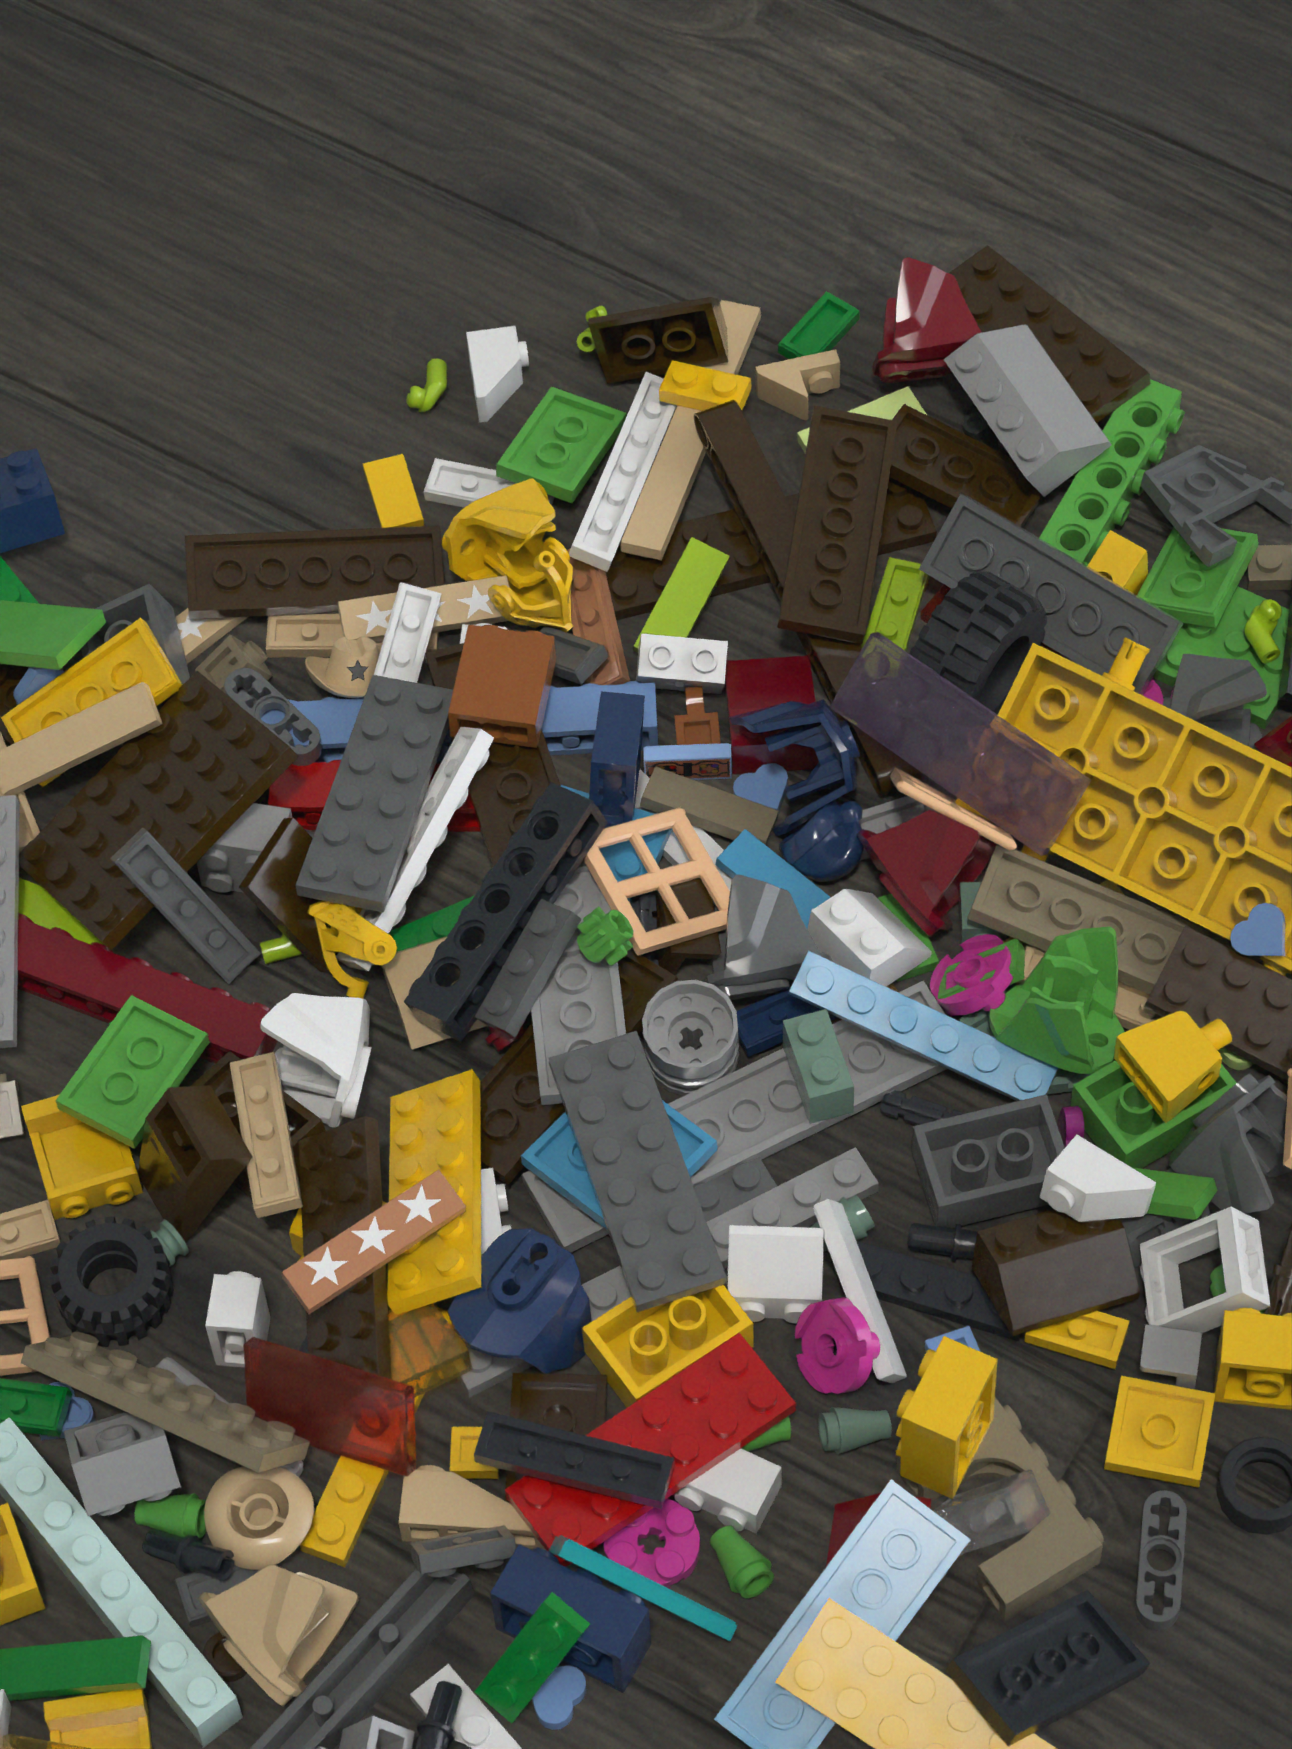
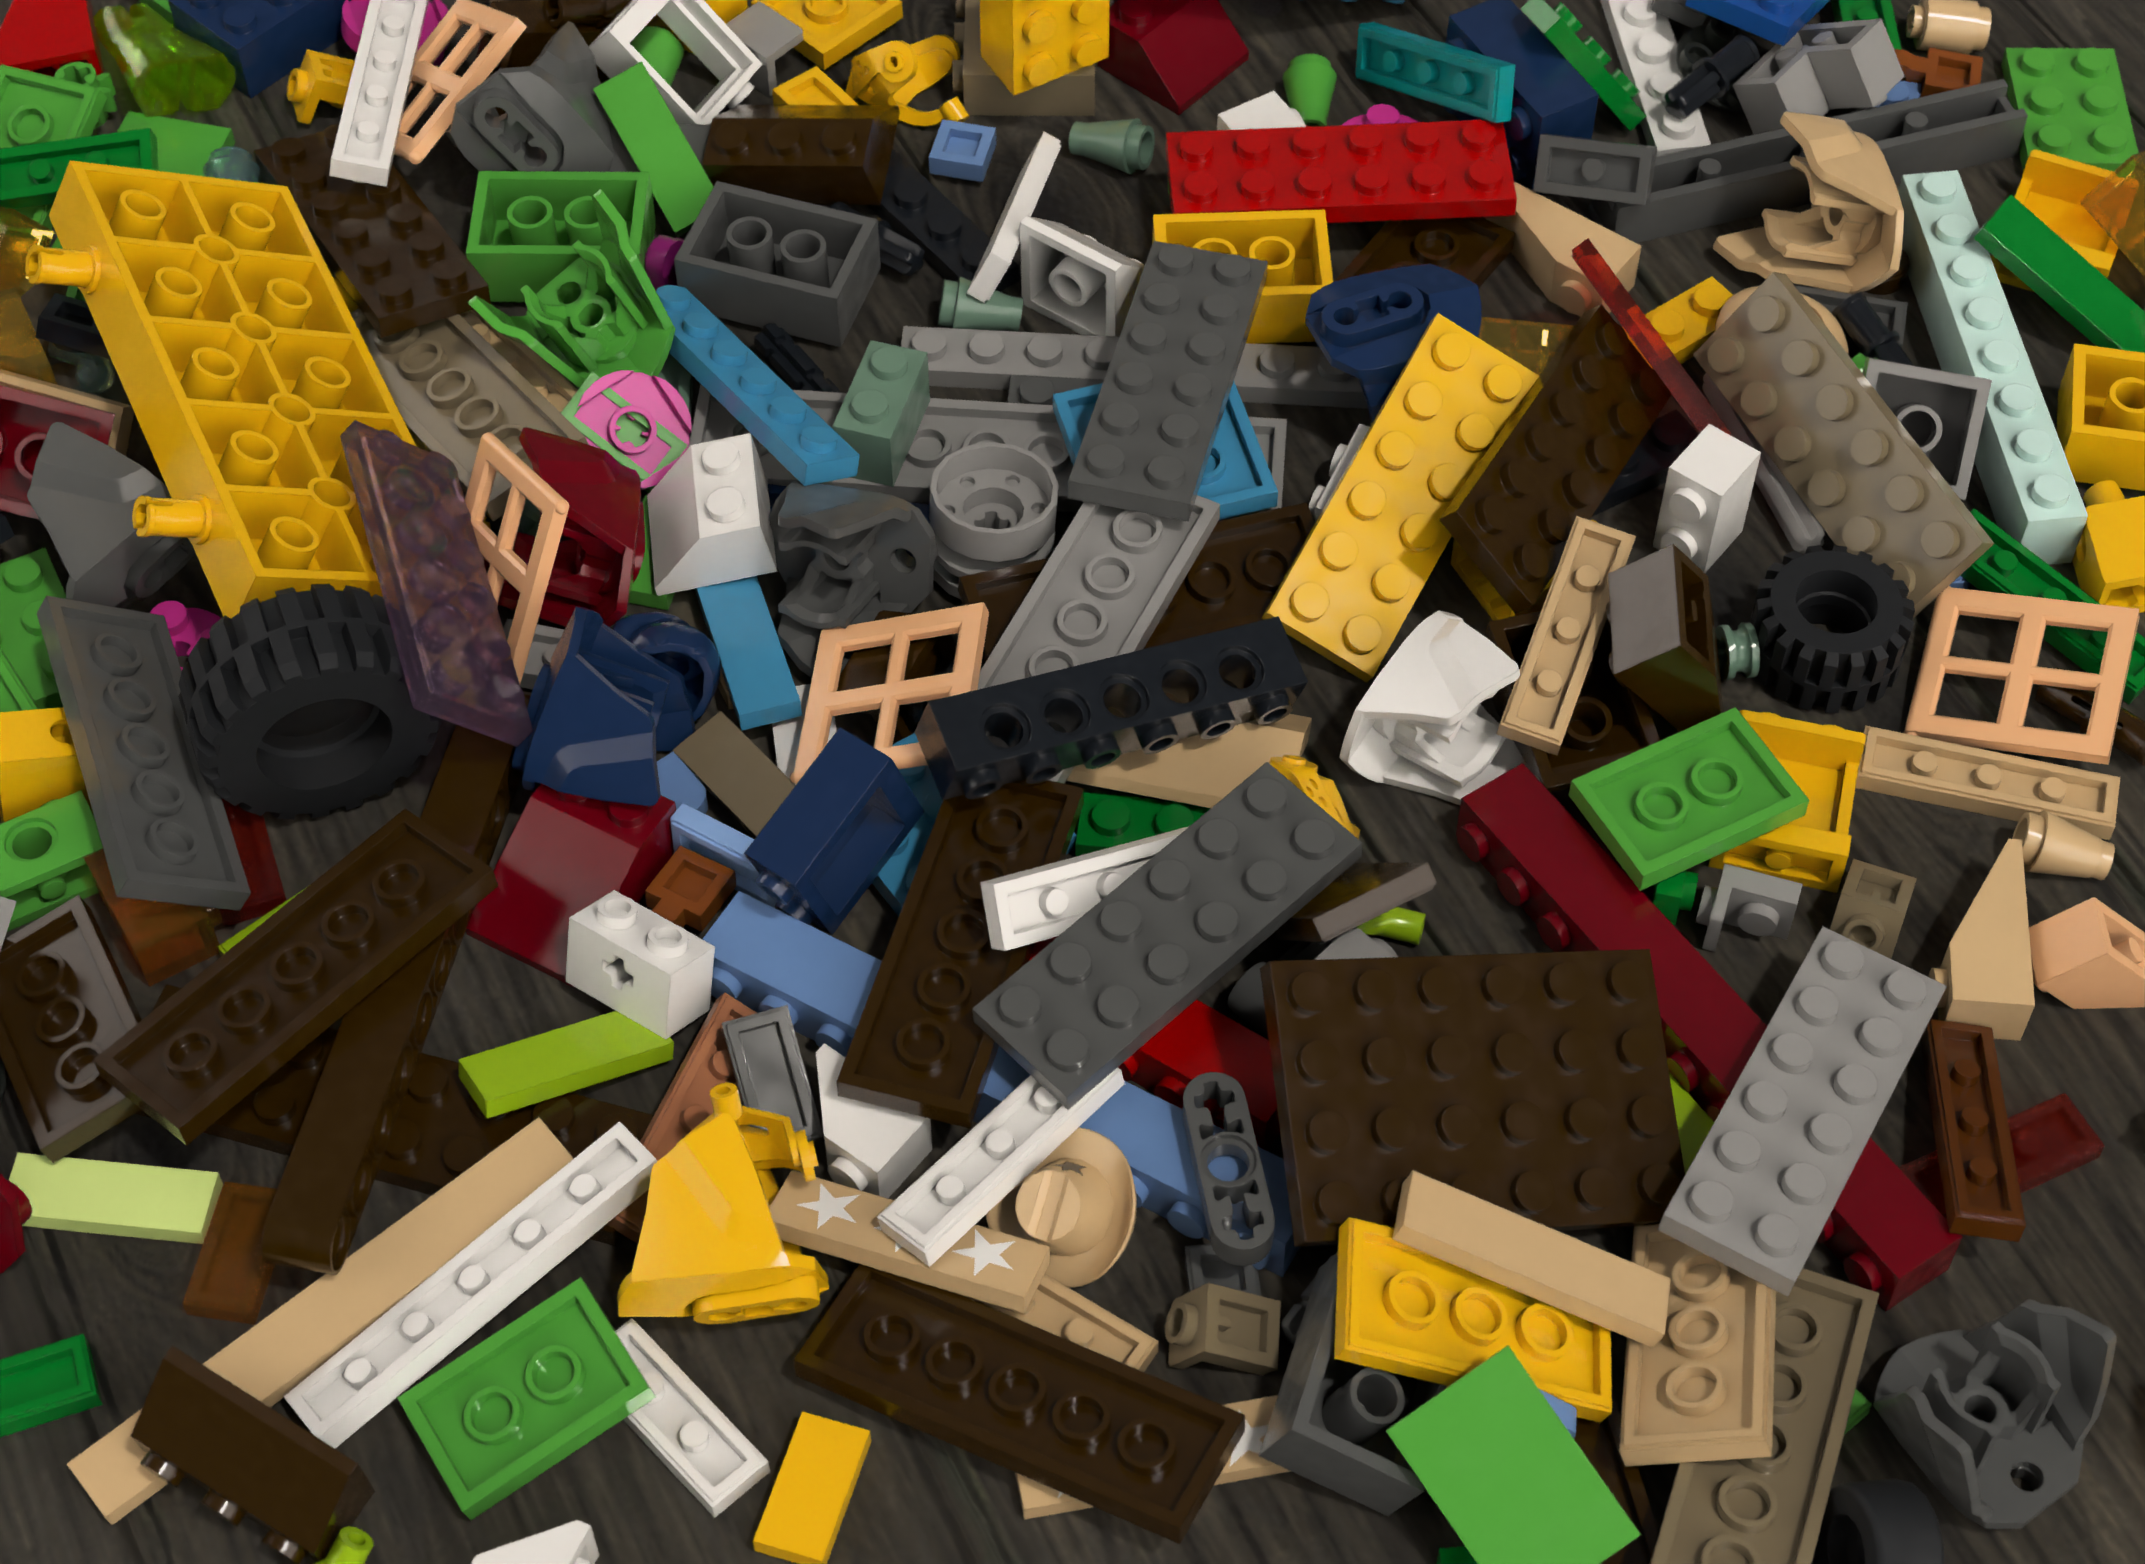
camera: 150 degrees left, 5 degrees down
dark grey tile [110,828,261,984] -> none
nougat tile [282,1169,466,1314] -> none
dark orange brick [448,624,556,748] -> none
yellow plate [450,1427,499,1479] -> none
black plate [474,1411,675,1509] -> none
dark grey plate [475,899,581,1037] -> none
bright green gear [577,907,633,966] -> none
yellow plate [659,360,752,411] -> none
tan slope [755,350,840,421] -> none
dark pink plate [795,1297,881,1394] -> none
white slope [1039,1135,1156,1222] -> none
yellow torso [1114,1011,1232,1123] -> none
medium blue tile [1230,903,1285,956] -> none
none -> clear orange tile [182,1181,277,1325]
none -> yellow helmet [845,35,970,126]
none -> light grey bracket [1695,864,1803,952]

